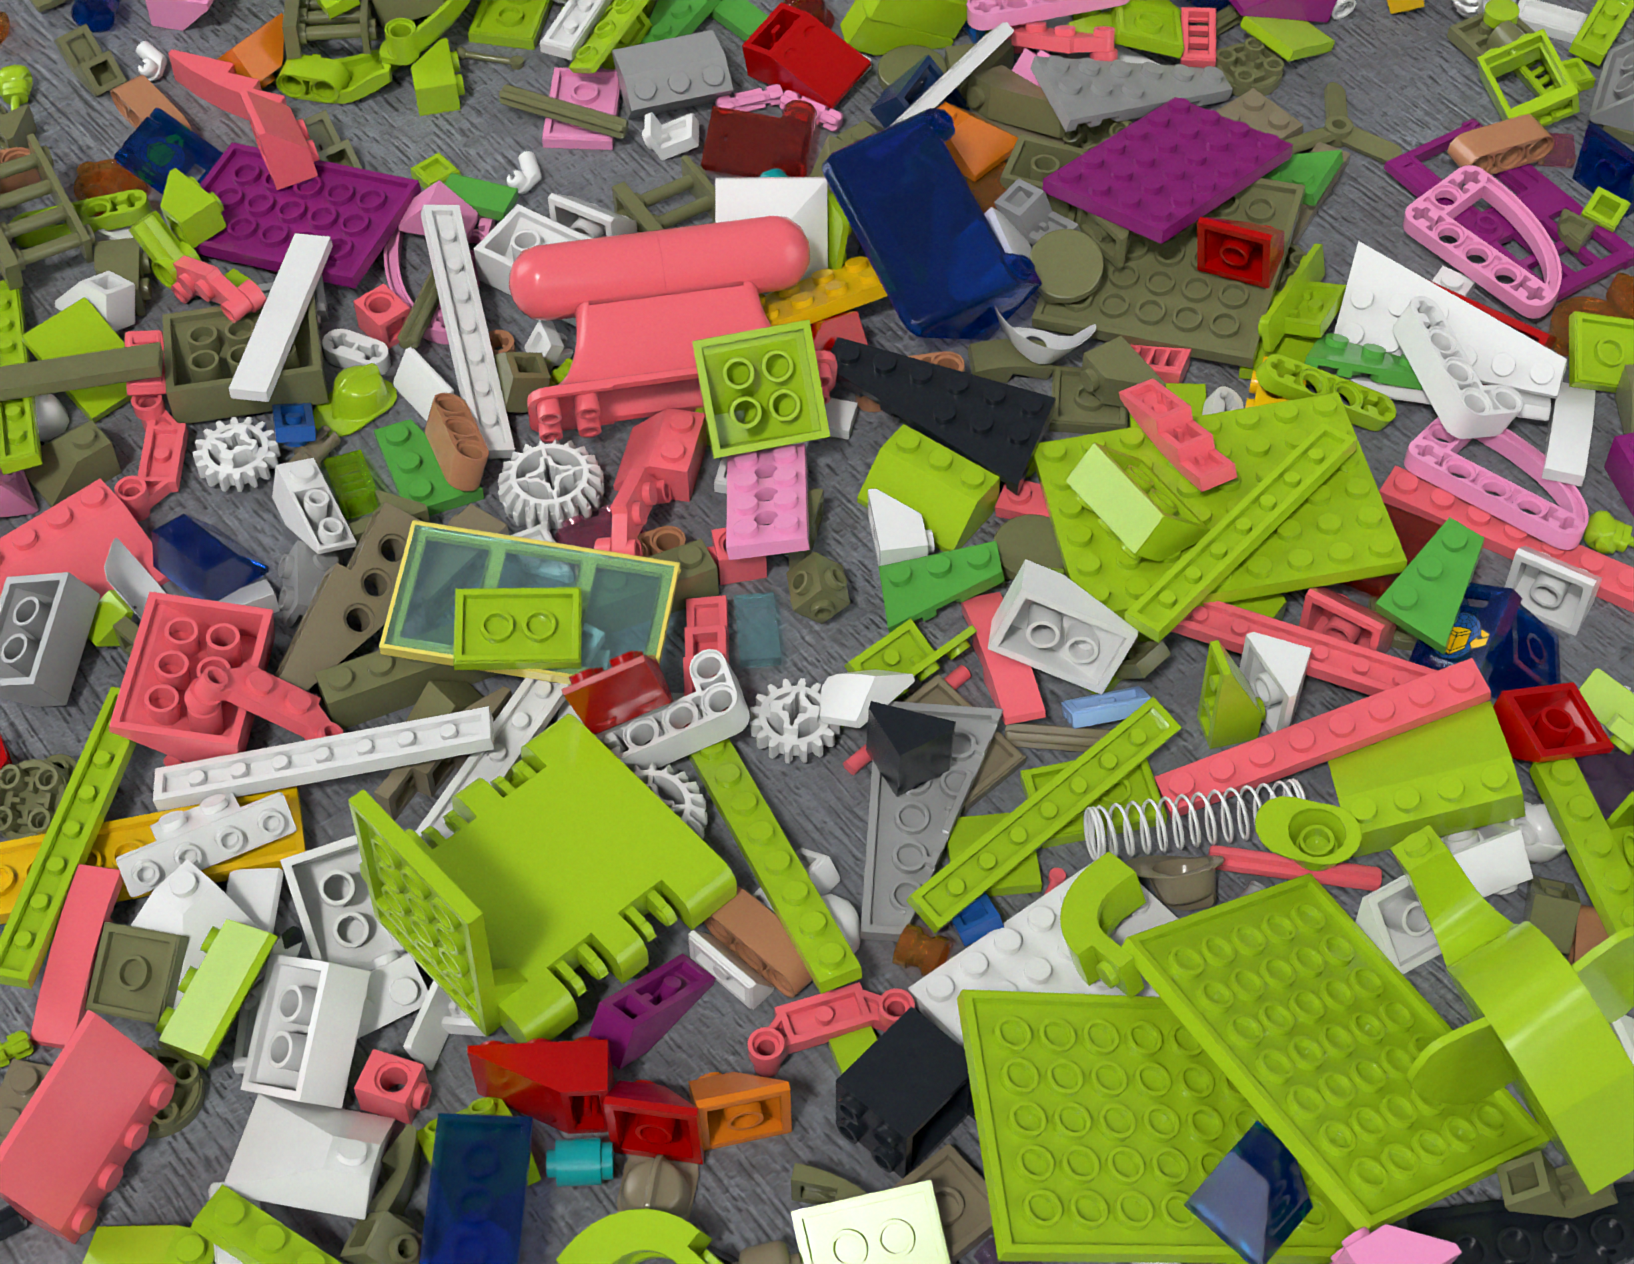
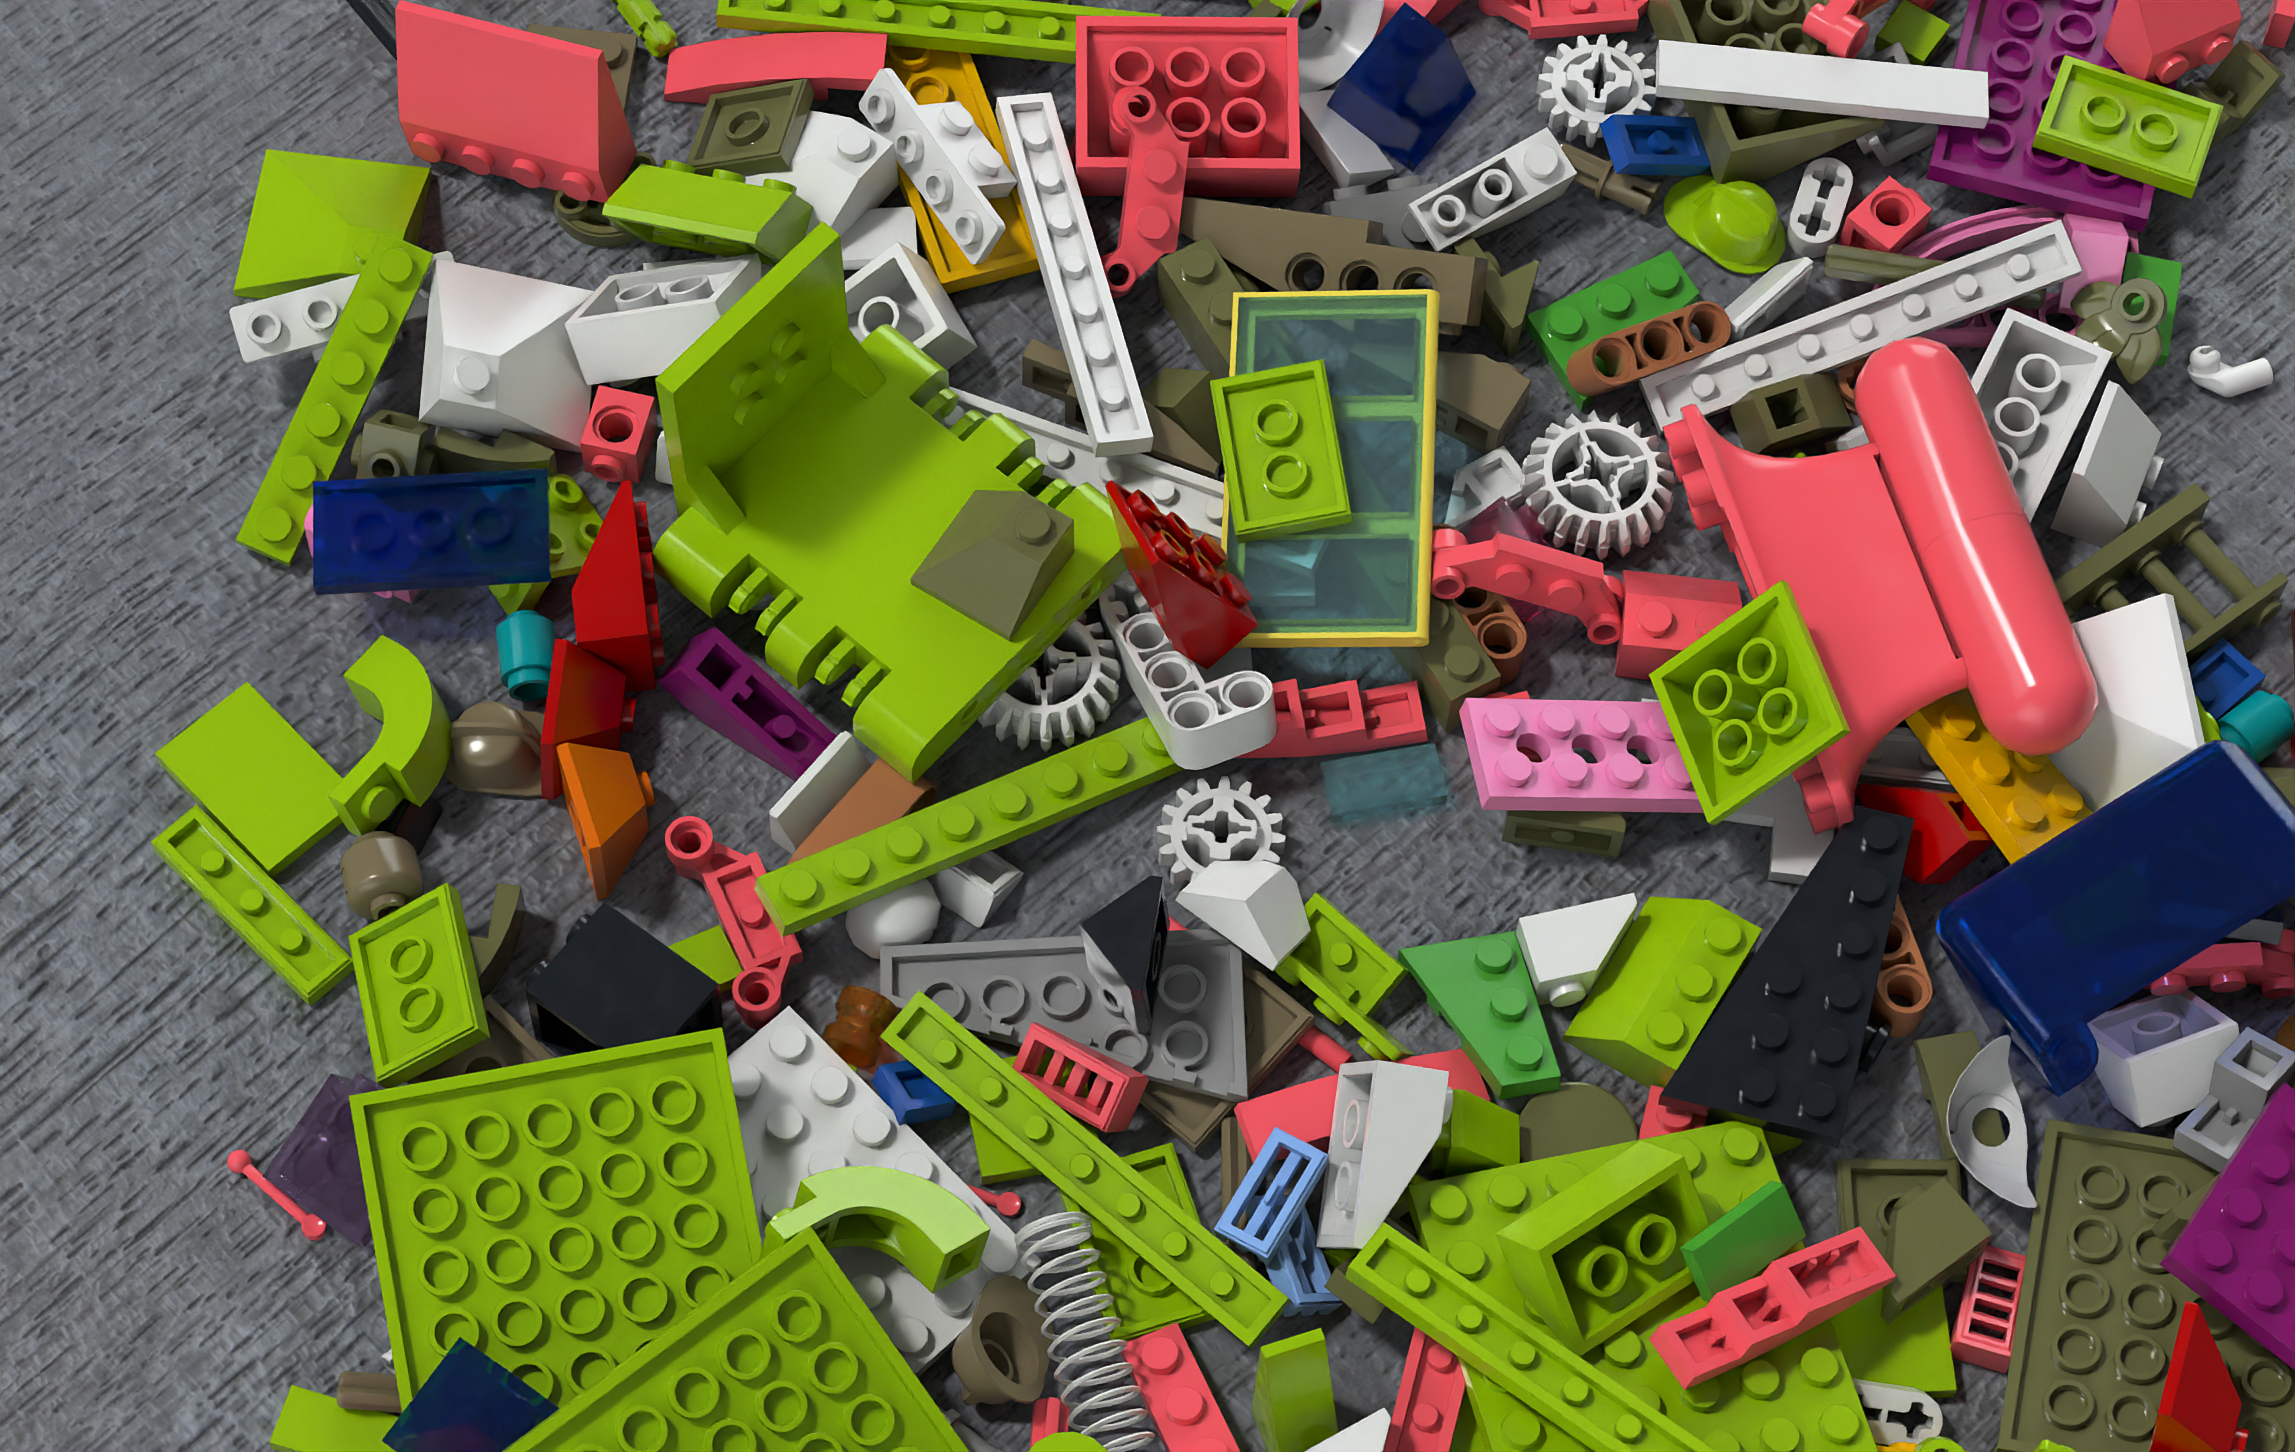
camera: 80 degrees right, 10 degrees up
clear neon green slope [323,449,378,520] -> none
lime tile [410,152,460,190] -> none
olive brick [786,552,850,624] -> none
olive tile [1028,229,1104,304] -> none
none -> olive slope [910,490,1074,641]
none -> coral slope [1012,1023,1149,1133]
none -> light blue tile [1214,1127,1330,1265]
none -> bright green tile [1680,1181,1806,1302]
none -> lime tile [2032,55,2224,199]
none -> olive plate [2070,278,2168,385]

